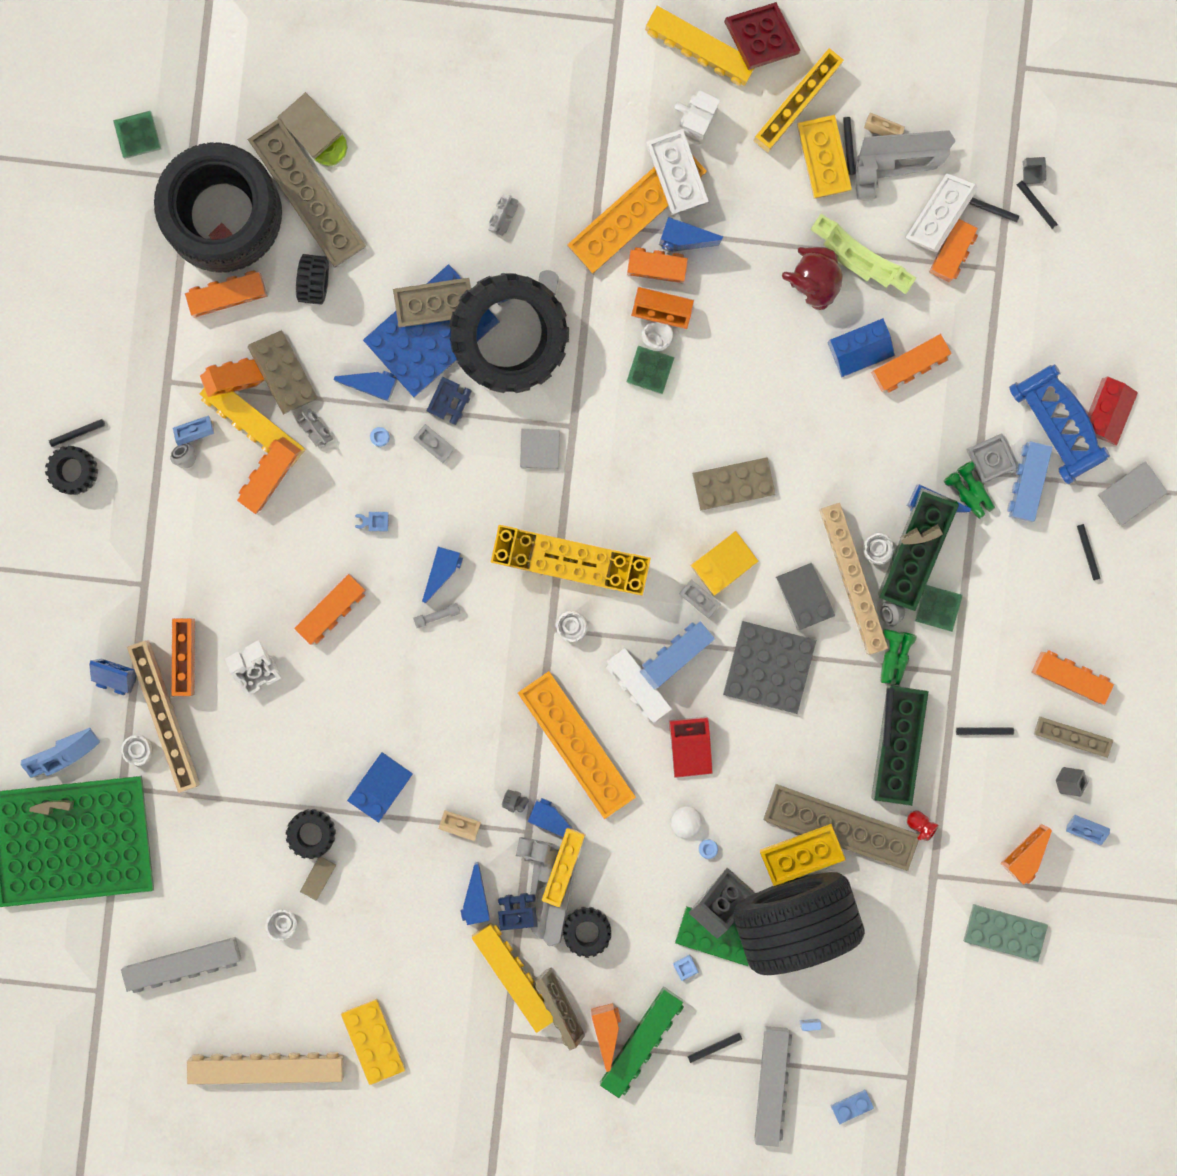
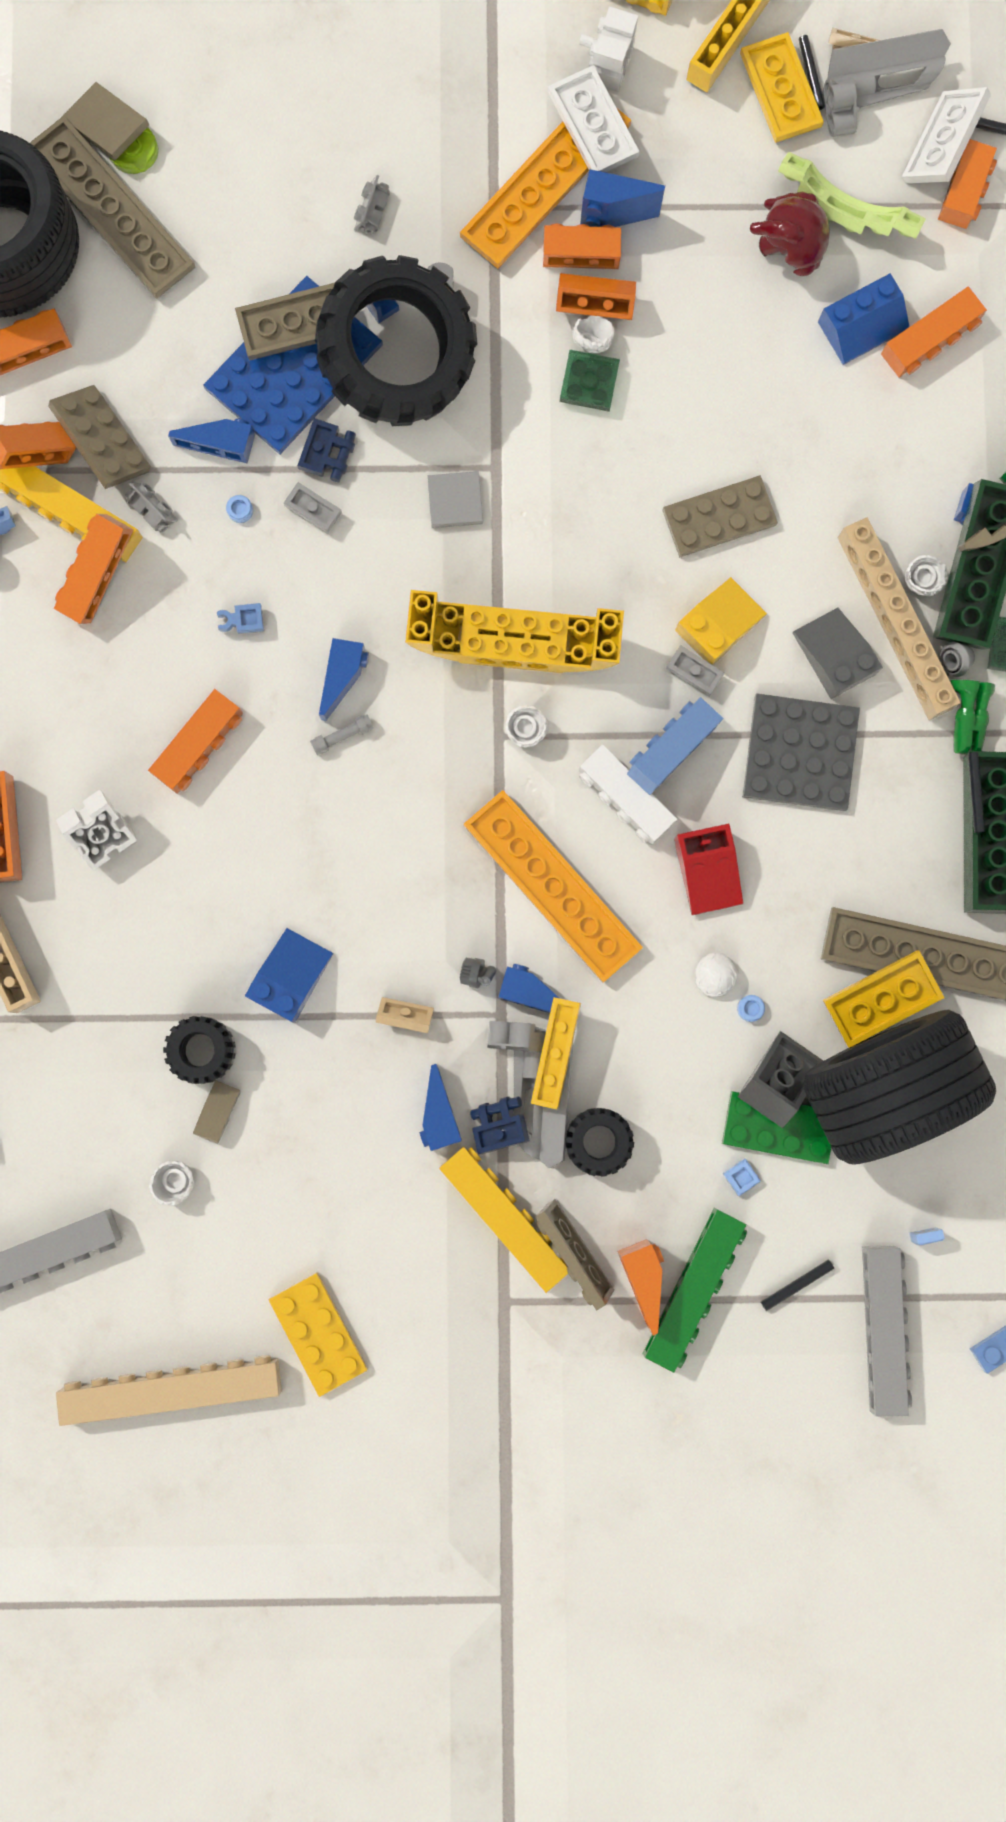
camera: 10 degrees left, 5 degrees down
black tyre [296,254,329,305] -> none

